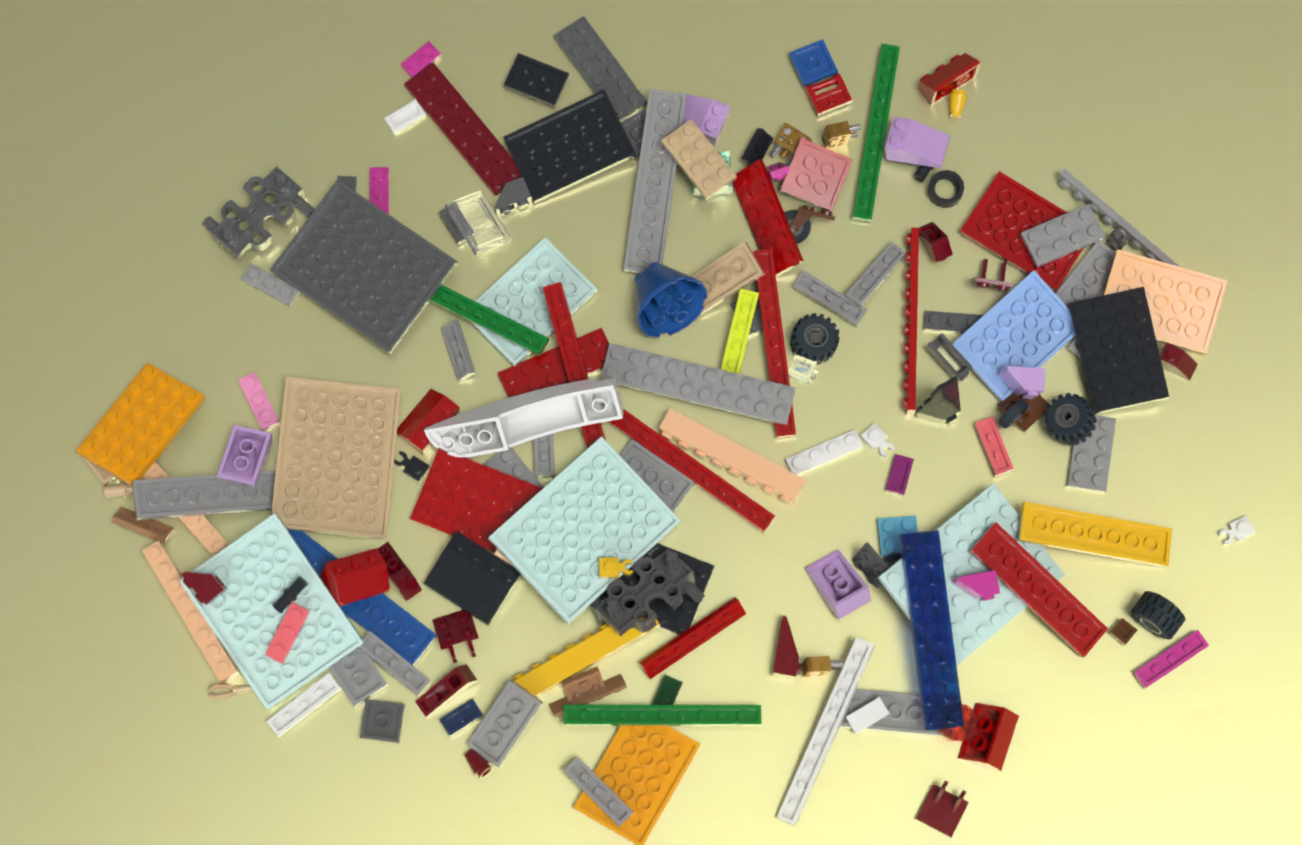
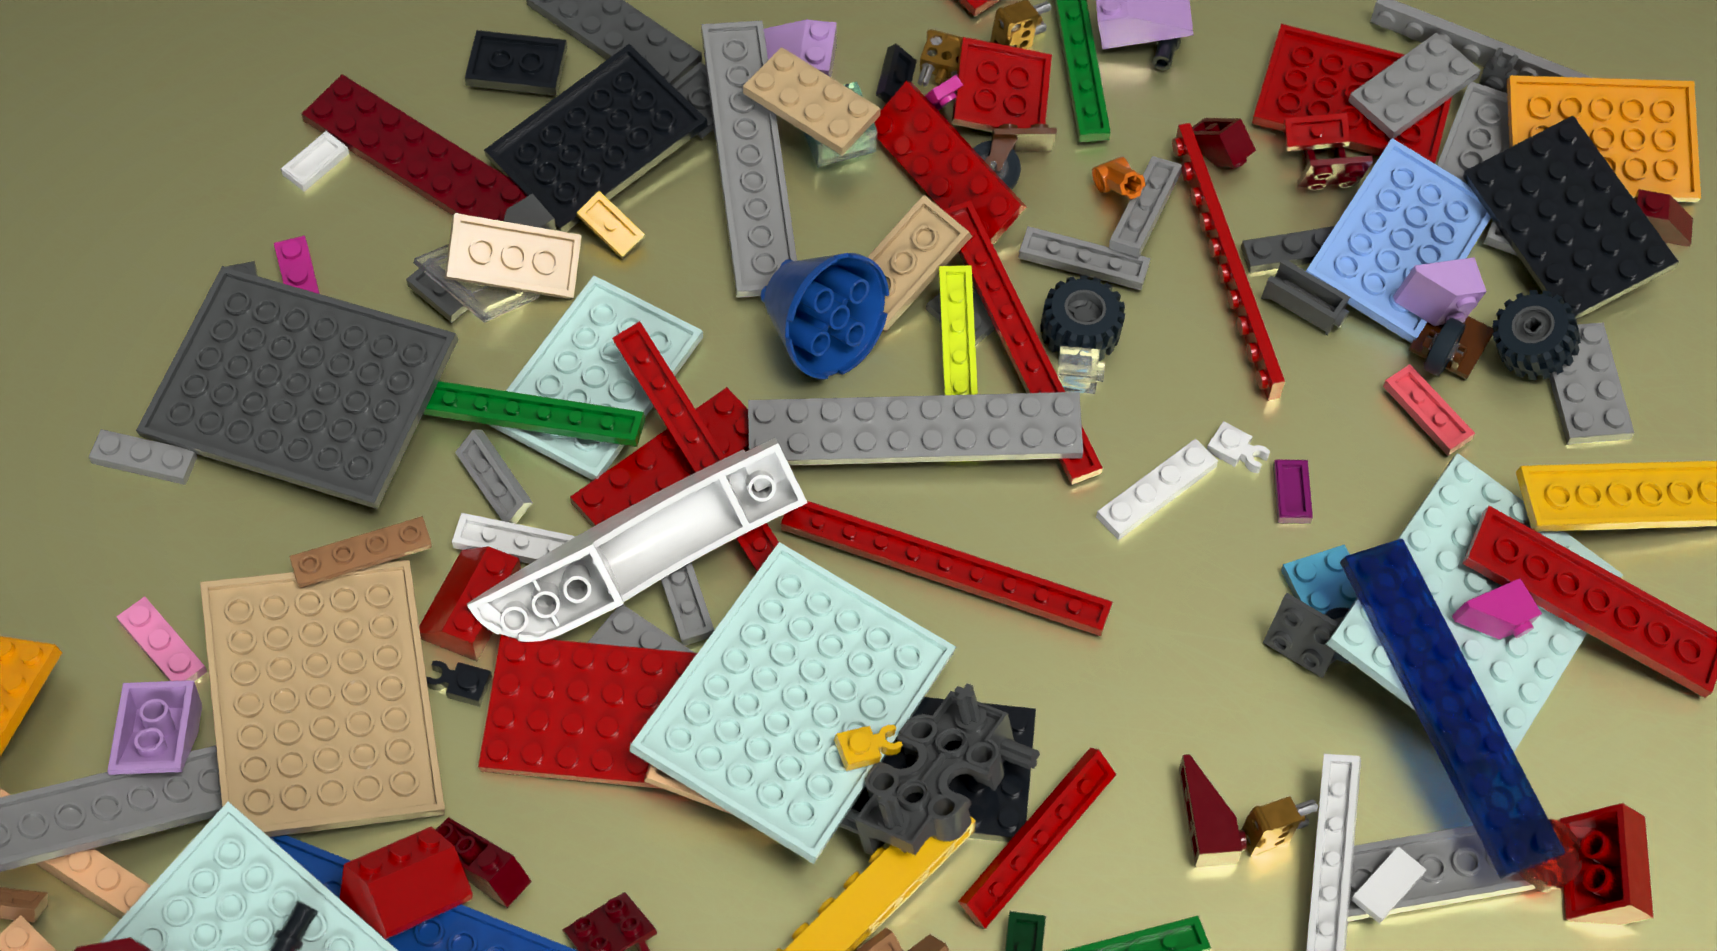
camera: 15 degrees left, 15 degrees down
dark grey gear [202,166,315,258] -> none
dark pink plate [401,41,441,78] -> none
black slope [424,531,521,626] -> none
light grey plate [620,439,695,513] -> none
light nougat brick [659,409,806,504] -> none
lavender slope [805,549,872,620] -> none
wedge [914,376,961,425] -> none
black tyre [928,170,964,208] -> none
none -> medium nougat bracket [289,516,432,587]
none -> plate [444,213,581,299]
none -> white plate [452,513,576,564]
none -> yellow plate [576,191,645,259]
none -> orange piece [1092,157,1146,199]
none -> red plate [1284,113,1350,151]

